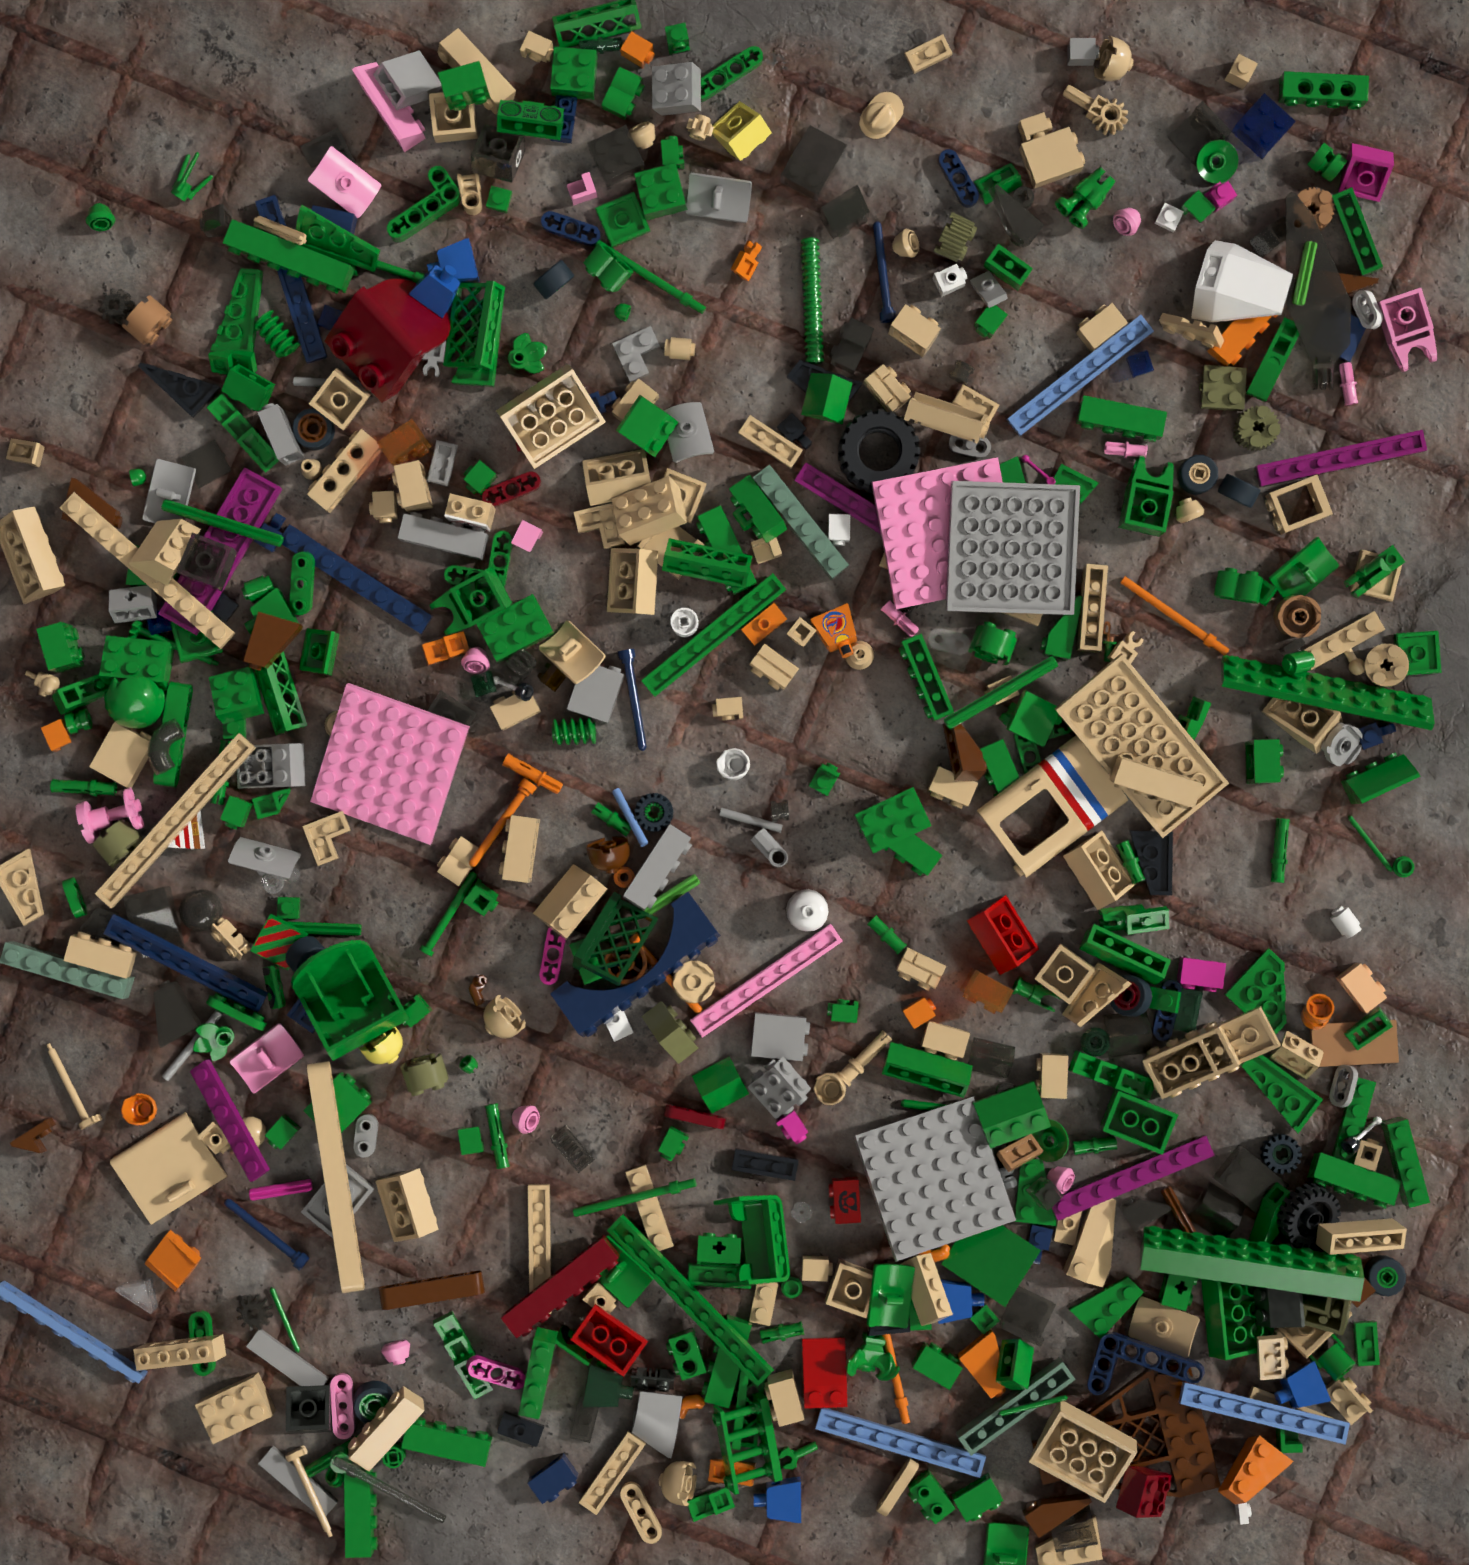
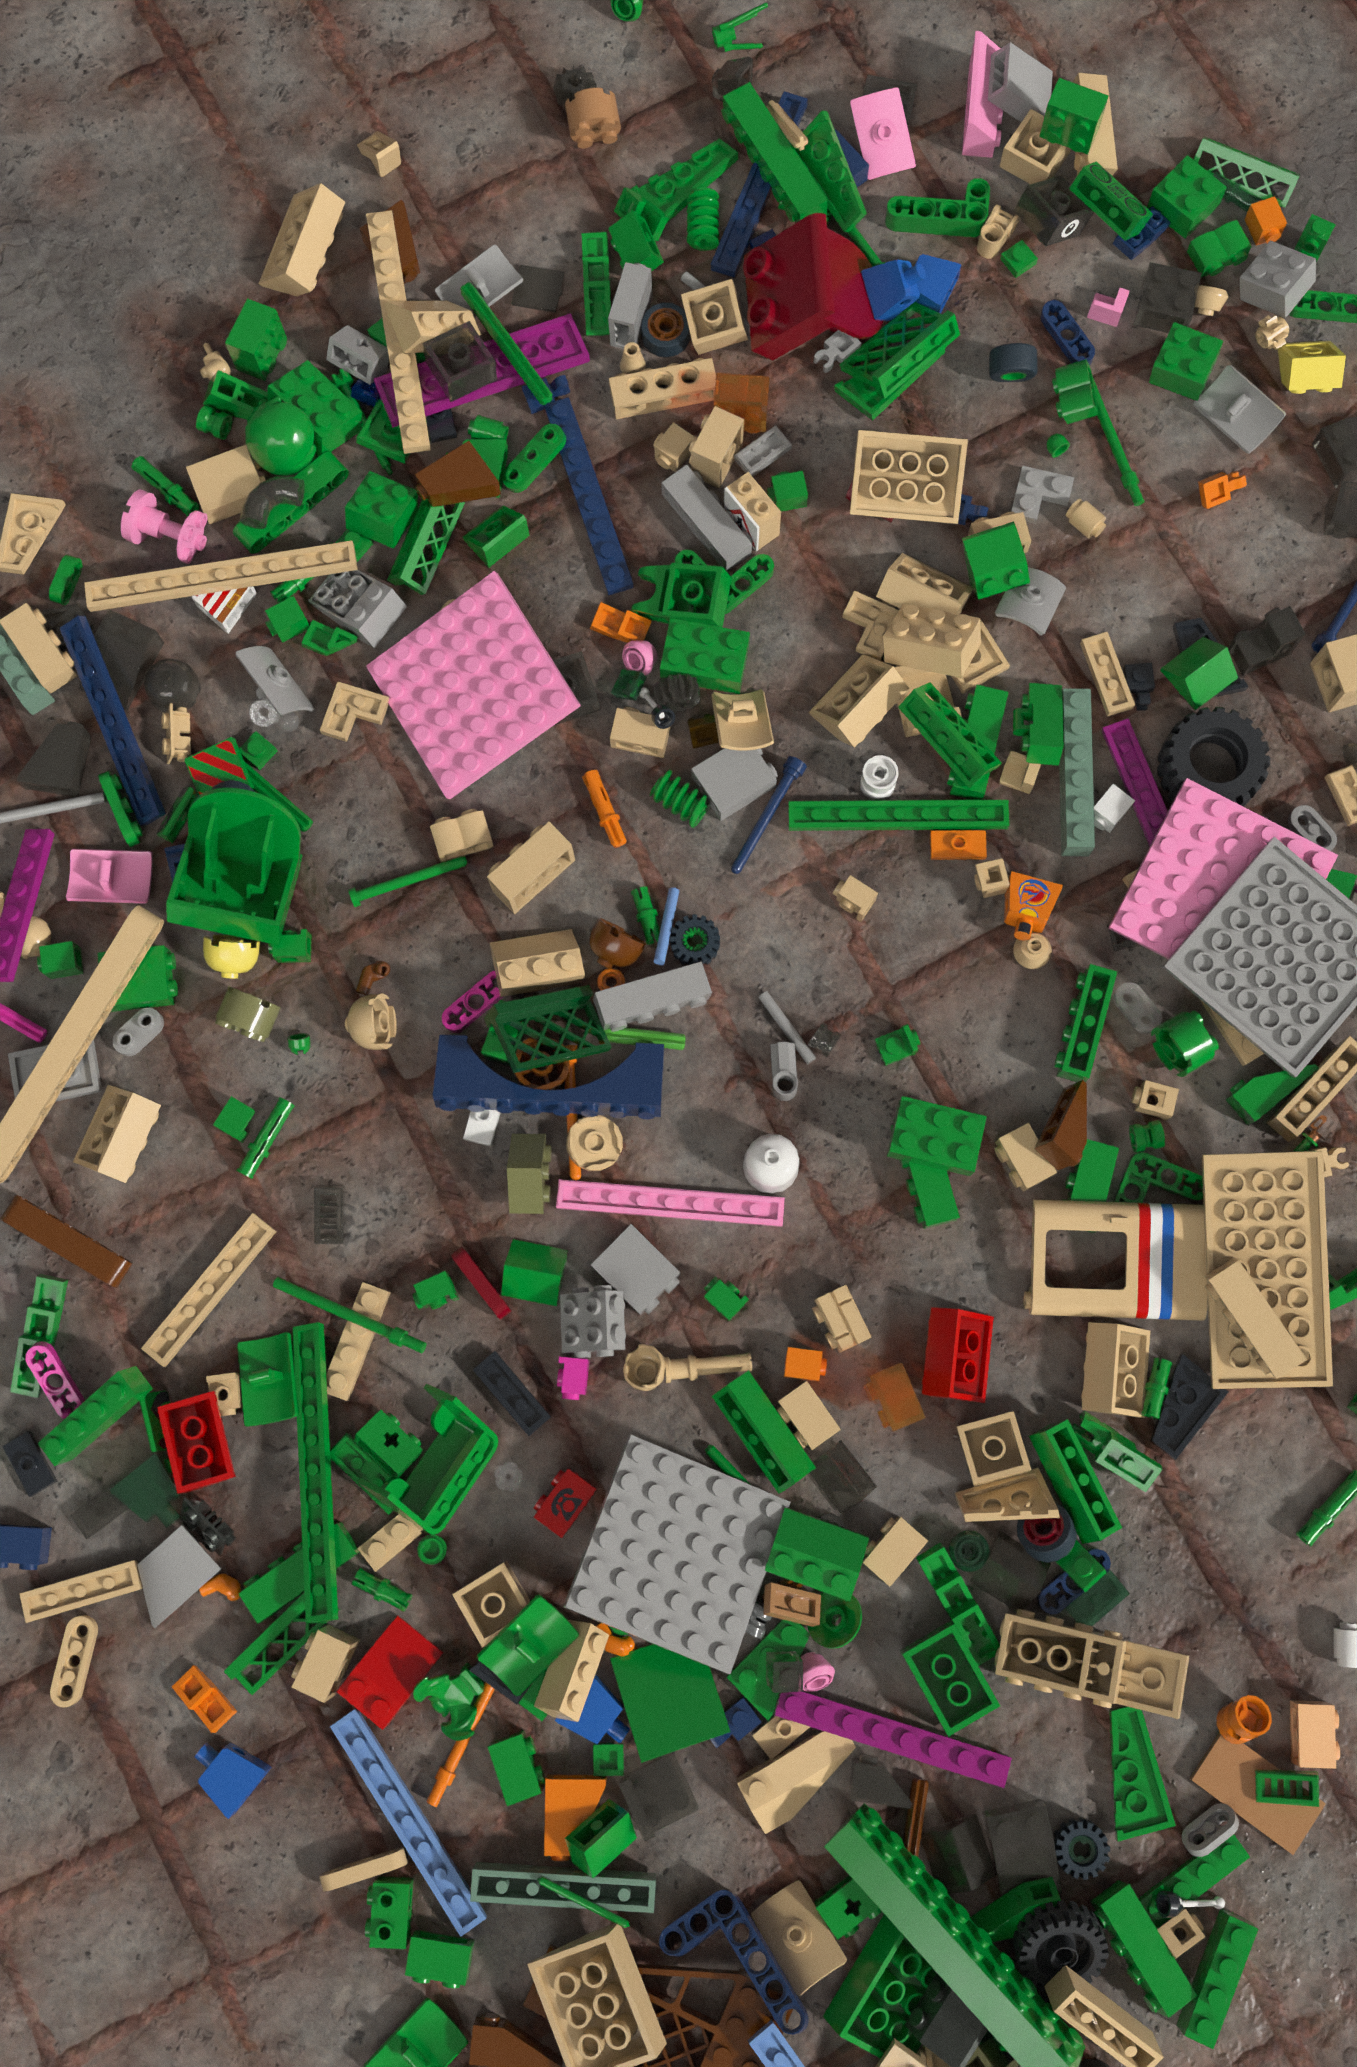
camera: 45 degrees right, 10 degrees down
orange panel [41,719,71,752] -> none
olive brick [93,819,143,869] -> none
green hinge [129,469,146,487] -> none
black wing [138,363,221,418] -> none
green plate [193,1023,234,1061] -> none
green brick [463,879,499,916] -> none
orange piece [469,778,537,867] -> none
dark red beam [482,471,541,508] -> none
dark red brick [501,1235,619,1339] -> none
green plate [508,333,547,374] -> none
bright pink panel [511,520,543,552] -> none
bright pink cone [512,1106,540,1134] -> none
tan brick [520,31,554,63] -> none
green tile [595,192,651,248] -> none
tan cylinder [659,1461,697,1506] -> none
green brick [661,136,684,170] -> none
green brick [666,1327,707,1381] -> none
green slope [687,1487,735,1522] -> none
green fence [712,1392,783,1495] -> none
white hair [716,748,750,780] -> none
tan brick [749,644,799,691] -> none
green bar [778,1441,818,1469] -> none
green piece [800,237,824,364] -> none
tan brick [802,1255,833,1282] -> none
tan brick [863,364,911,413] -> none
green pin [867,915,907,955] -> none
bright pink axle [881,600,919,637] -> none
tan door [904,392,990,443] -> none
green axle [944,656,1058,729] -> none
green tile [1006,690,1059,747] -> none
green piece [1011,976,1061,1012] -> none
green wing [1068,1276,1144,1339] -> none
green pin [1072,1136,1117,1155] -> none
dark pink brick [1177,957,1226,992] -> none
green plate [1224,948,1287,1035] -> none
tan bracket [1270,1031,1324,1079] -> none

